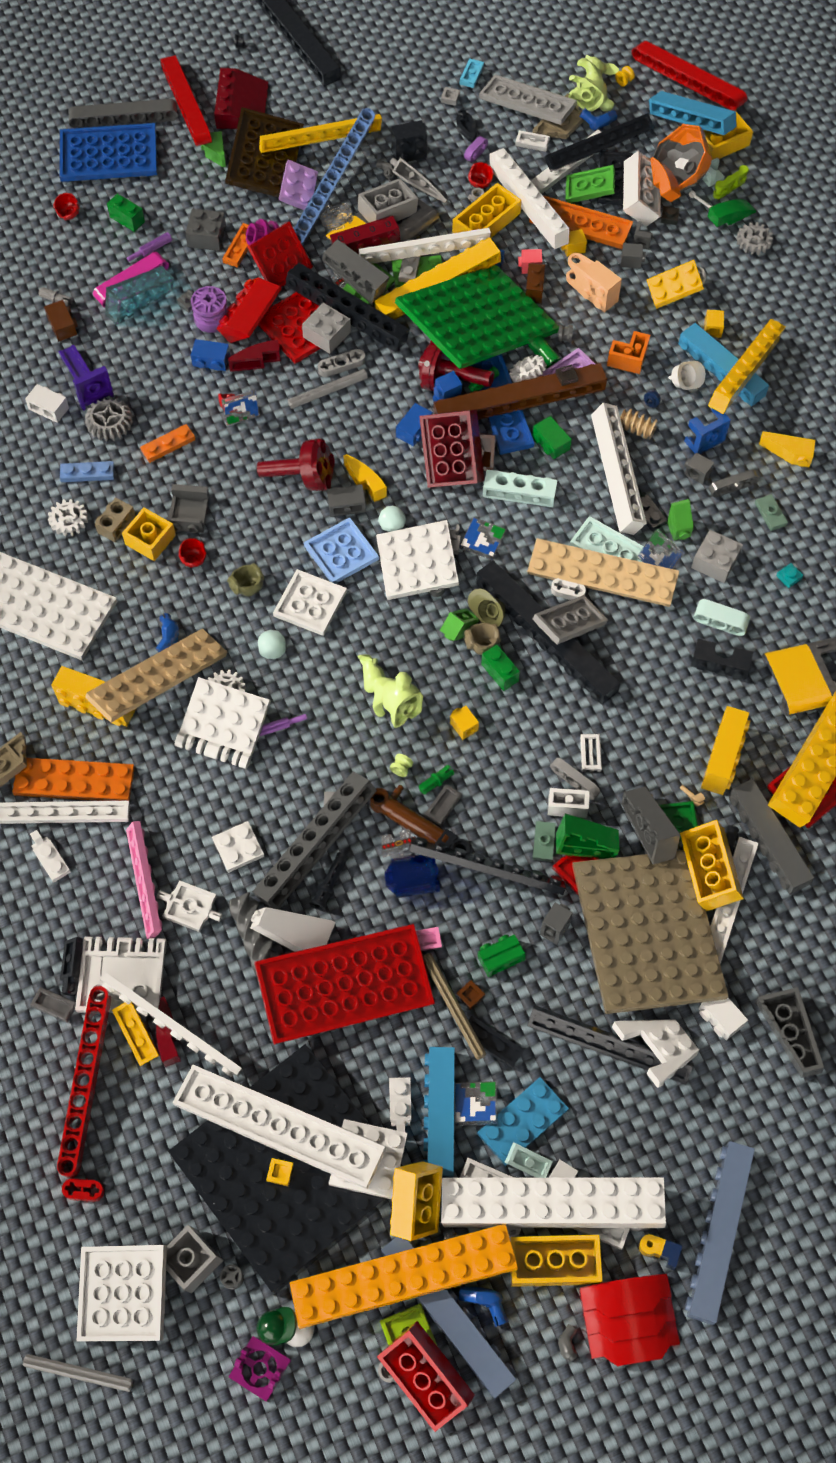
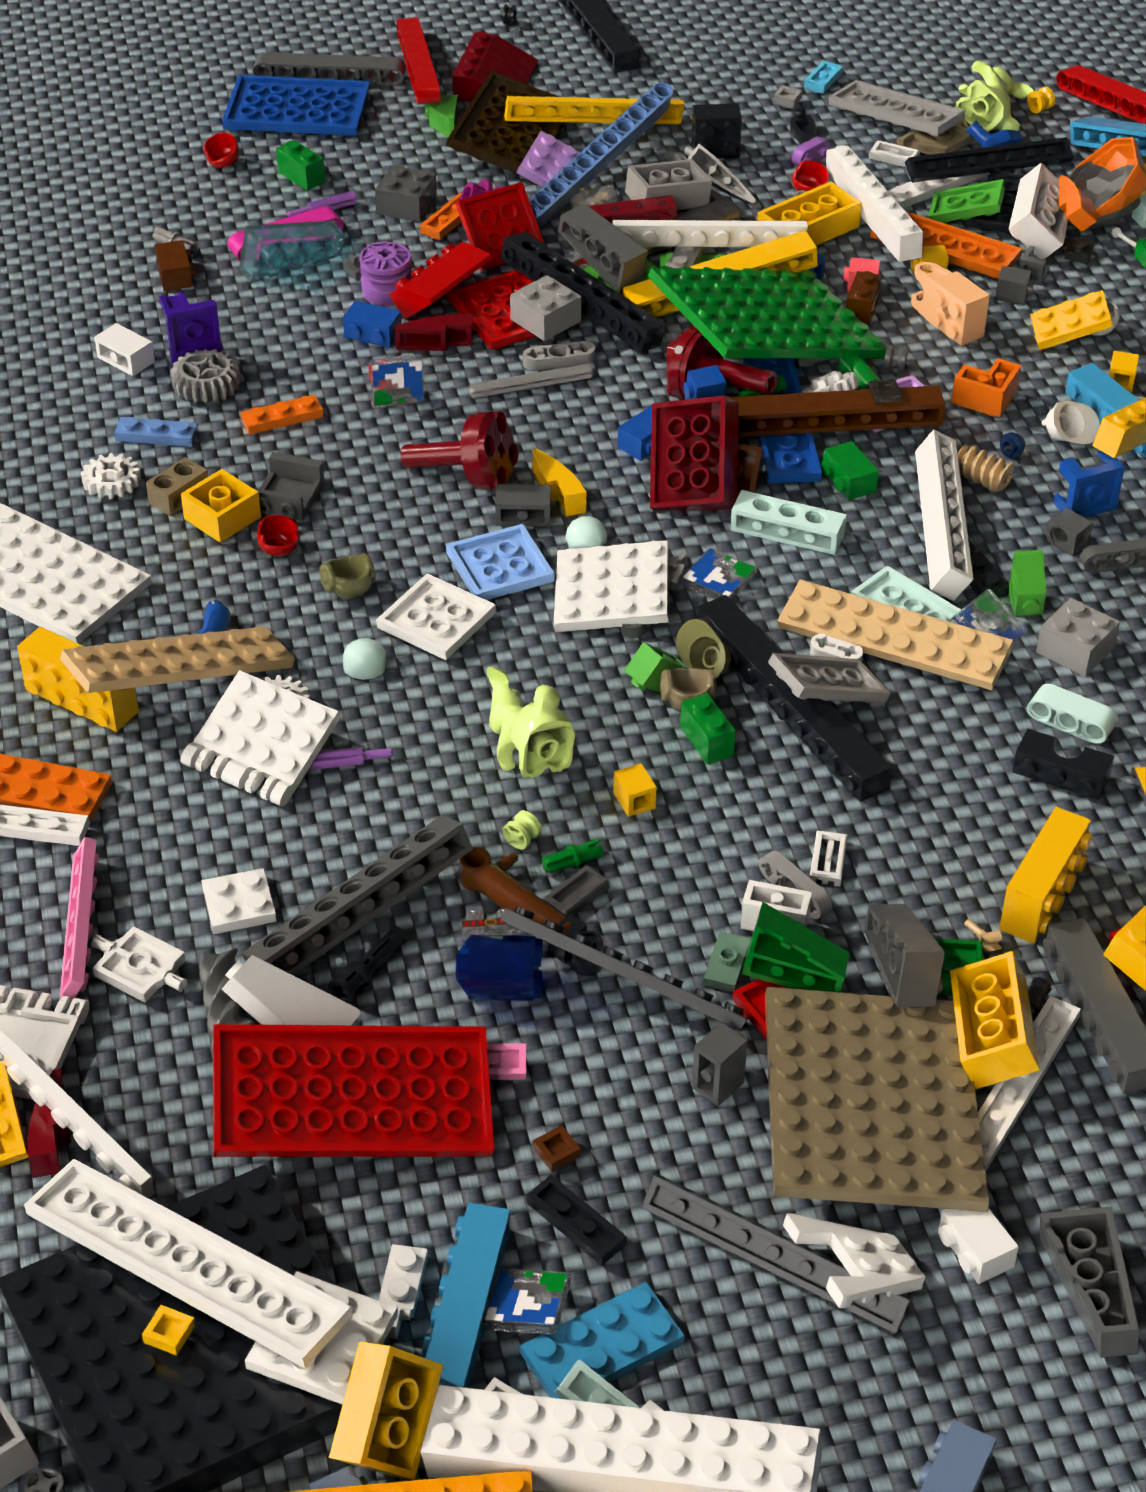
camera: 10 degrees right, 20 degrees down
dark tan axle [423,953,486,1060] -> none
green brick [477,934,526,977] -> none

